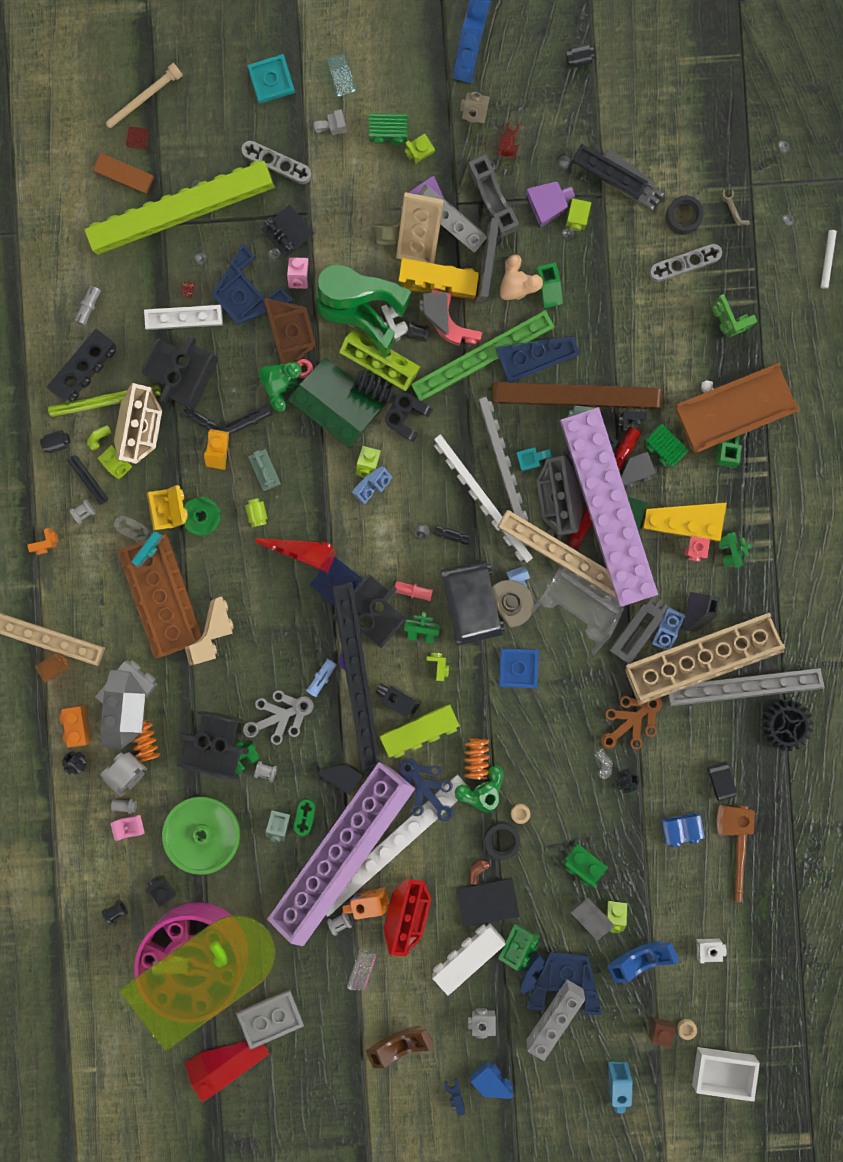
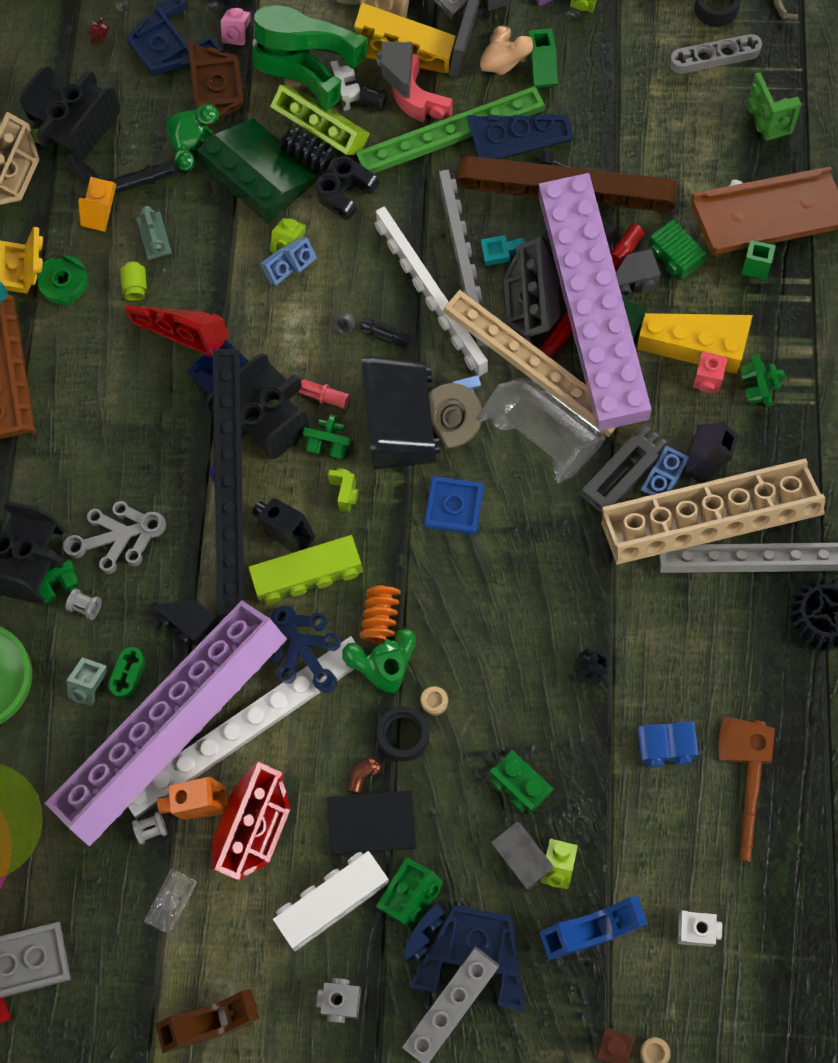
camera: 10 degrees right, 20 degrees down
white plate [144,305,223,330] -> none
tan arch [184,597,233,666] -> none
coral plate [296,359,313,379] -> none
light blue pin [306,659,337,697] -> none
clear arm [595,749,613,779] -> none
dark orange plant [600,696,662,749] -> none
black bracket [618,411,647,432] -> none
black beam [707,761,737,802] -> none
none -> black hand [540,151,573,168]

